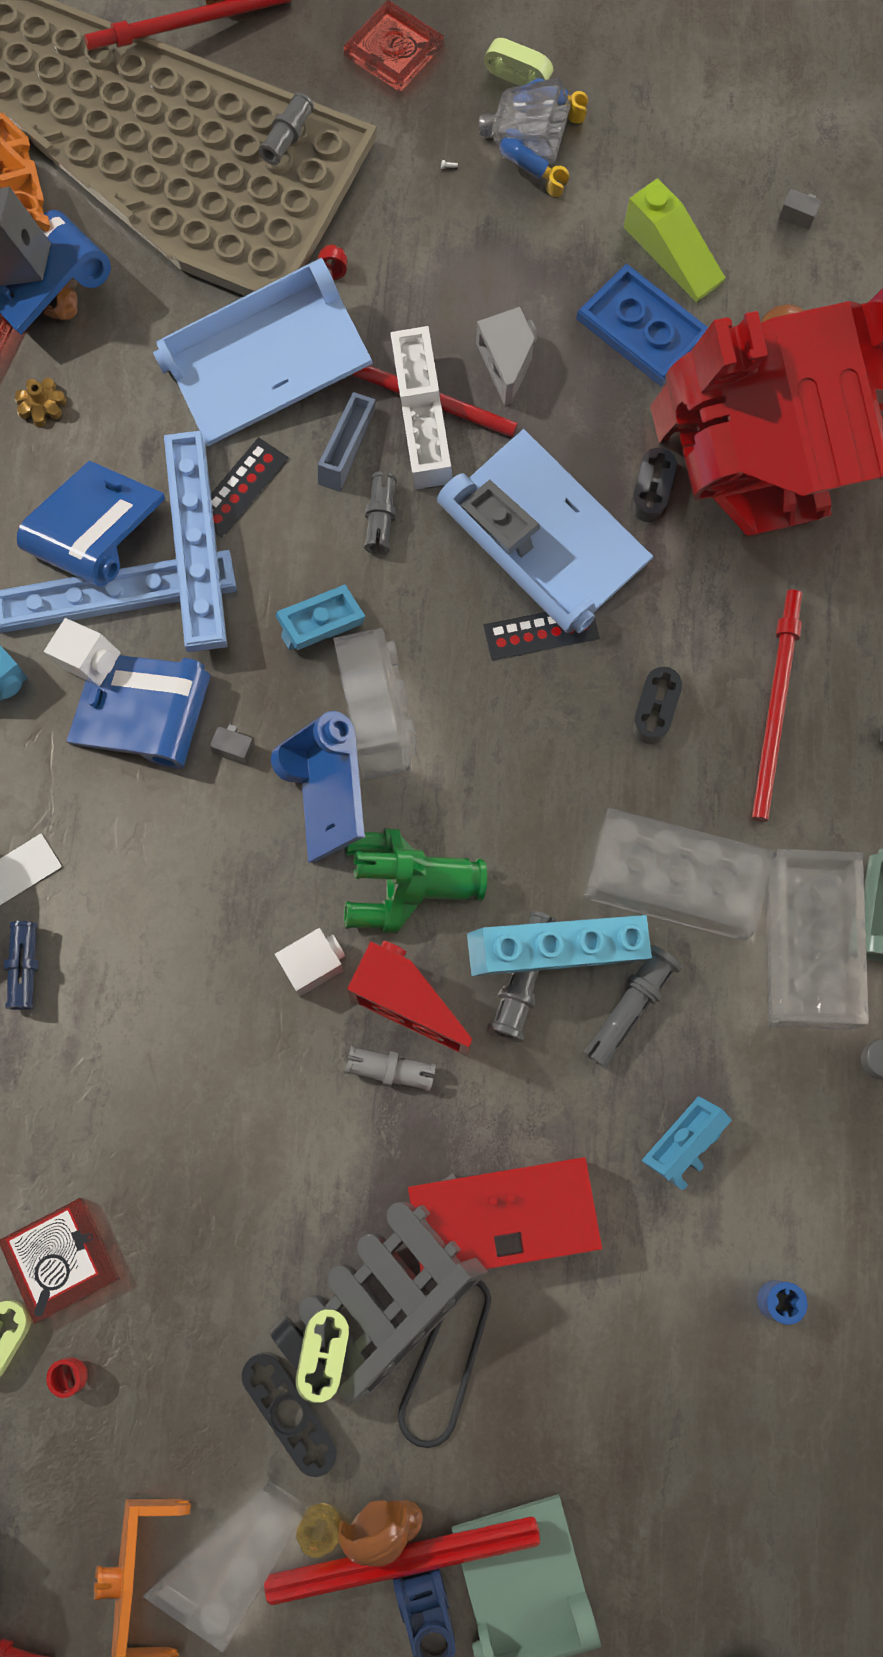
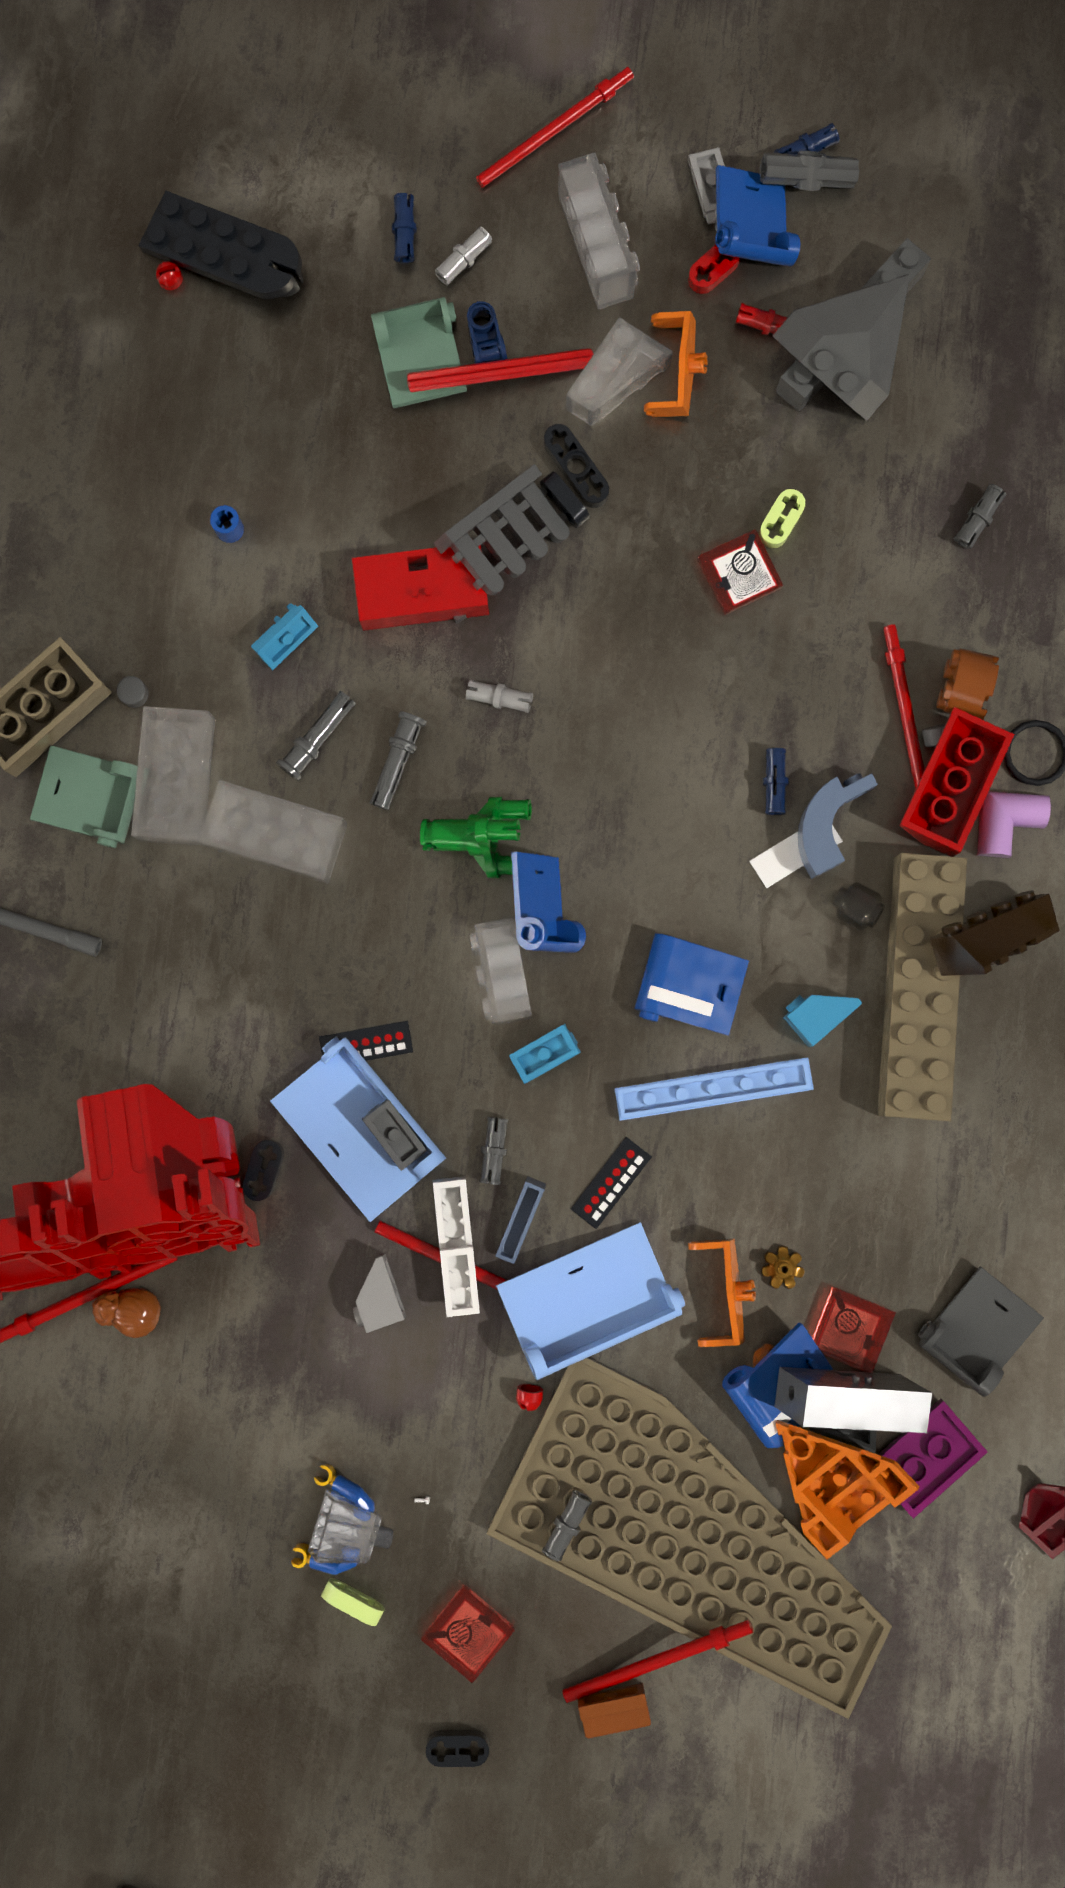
camera: 170 degrees left, 10 degrees up
blue door [17,461,165,586] -> none
white brick [44,618,121,687] -> none
red hinge [46,1357,88,1398] -> none
light blue tile [164,430,228,652] -> none
flat silver piece [210,724,255,765] -> none
white brick [275,928,345,997] -> none
yellowish green beam [296,1310,349,1403] -> none
clear yellow bush [296,1503,341,1558] -> none
dark orange hair [338,1500,423,1567] -> none
red slope [347,941,473,1056] -> none
black piece [398,1280,491,1448] -> none
medium azure brick [467,915,652,977] -> none
blue tile [576,263,708,387] -> none
lime slope [623,178,725,303] -> none
black beam [632,667,682,744] -> none
red bar [752,589,803,822] -> none
flat silver piece [779,189,822,230] -> none
none -> orange piece [688,1239,756,1347]

